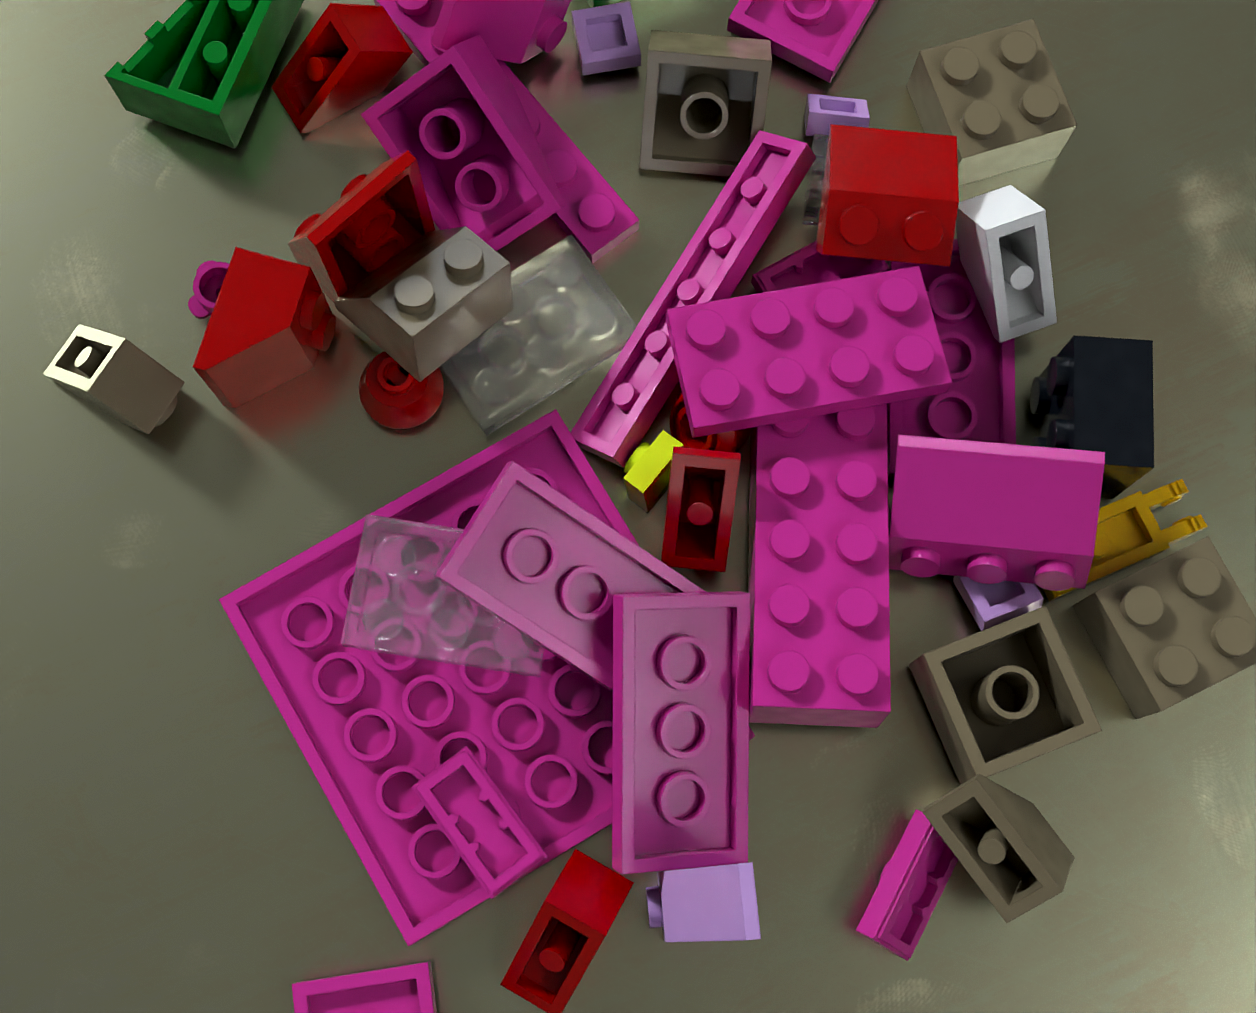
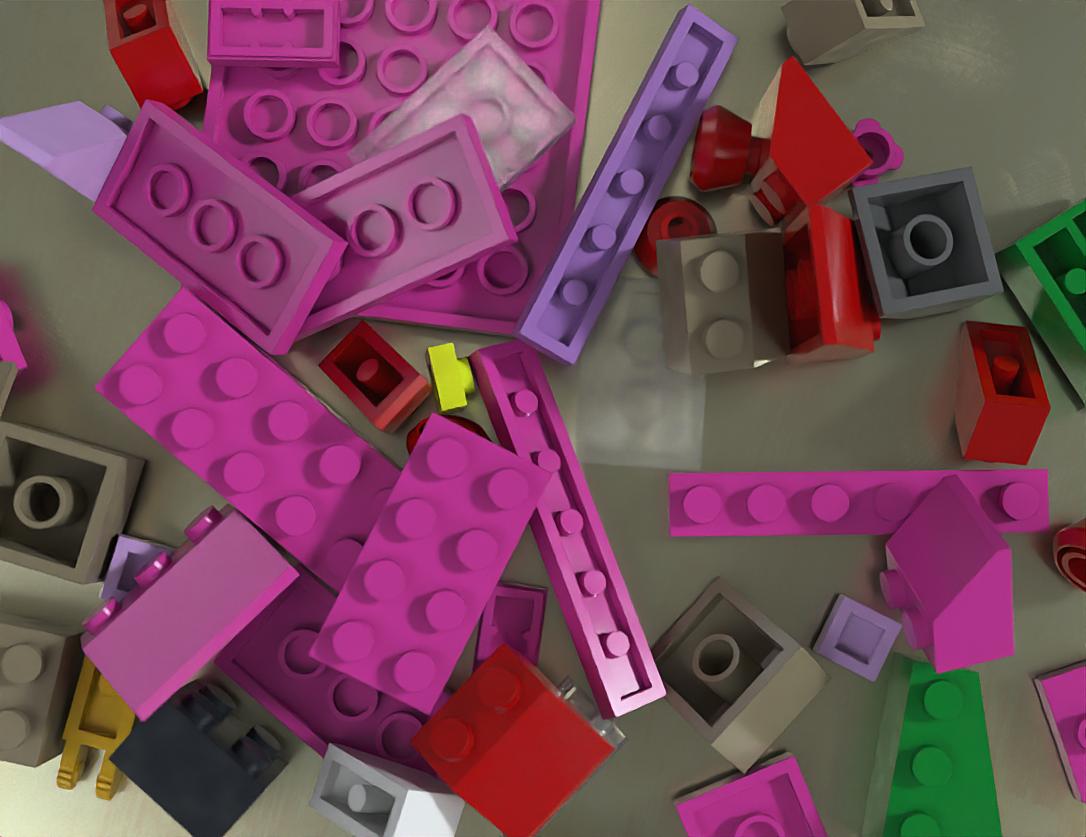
camera: 125 degrees right, 10 degrees up
dark pink slope [361,34,565,251] -> none
lavender plate [804,93,870,145] -> none
none -> medium lavender plate [511,4,739,366]
none -> red cone [690,105,762,192]
none -> dark grey slope [847,166,1004,319]

